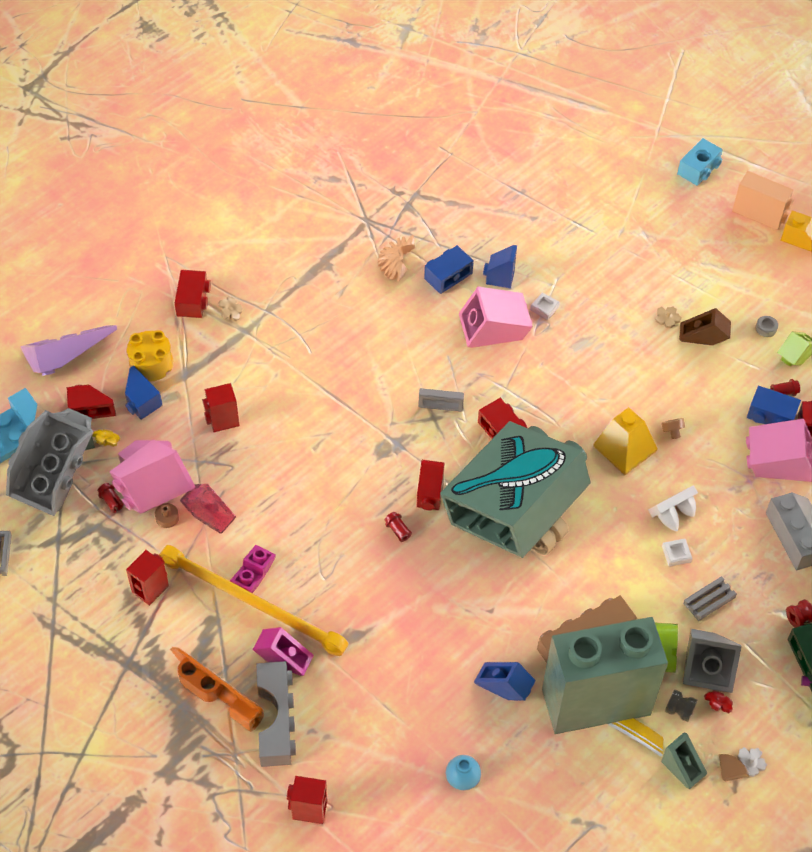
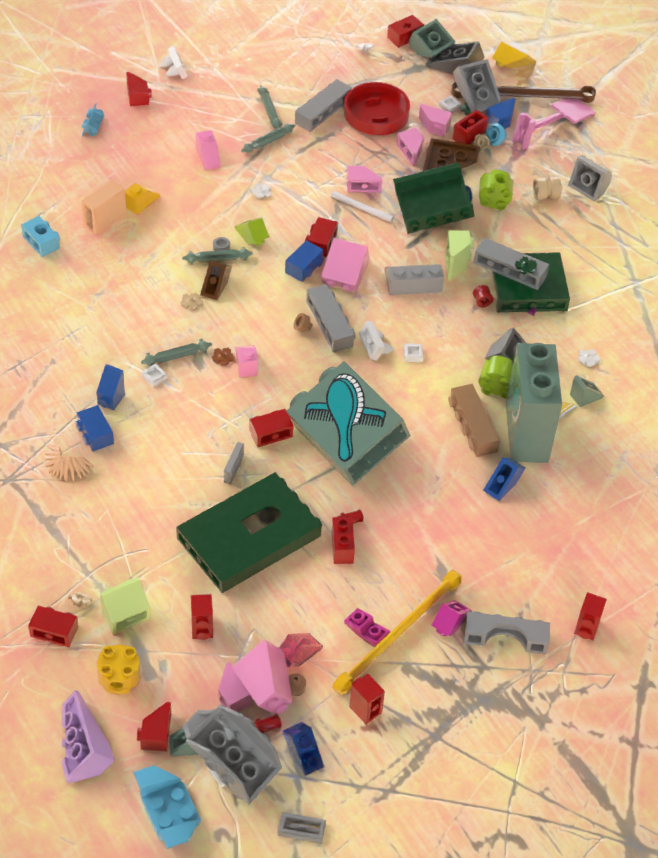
camera: 80 degrees left, 5 degrees down
blue slope [125,366,163,420] -> none
orange panel [170,647,264,732] -> none
red slope [417,459,445,511] -> none
medium azure brick [445,755,481,790] -> none
bright pink slope [459,287,533,348] -> none
yellow slope [593,407,658,475] -> none
light grey tile [683,576,737,621] -> none
medium nougat tile [719,754,750,782] -> none
red pin [770,379,801,396] -> none
none -> yellowish green slope [100,577,151,635]
none -> sand green wheel [141,338,212,366]
none -> dark green panel [176,472,322,593]
none -> sand green wheel [182,247,253,265]
none -> dark orange plant [212,347,235,366]
none -> bright pink slope [235,345,258,377]
none -> clear blue slope [283,722,325,776]
none -> light grey brick [306,284,356,352]
none -> red brick [331,517,355,564]

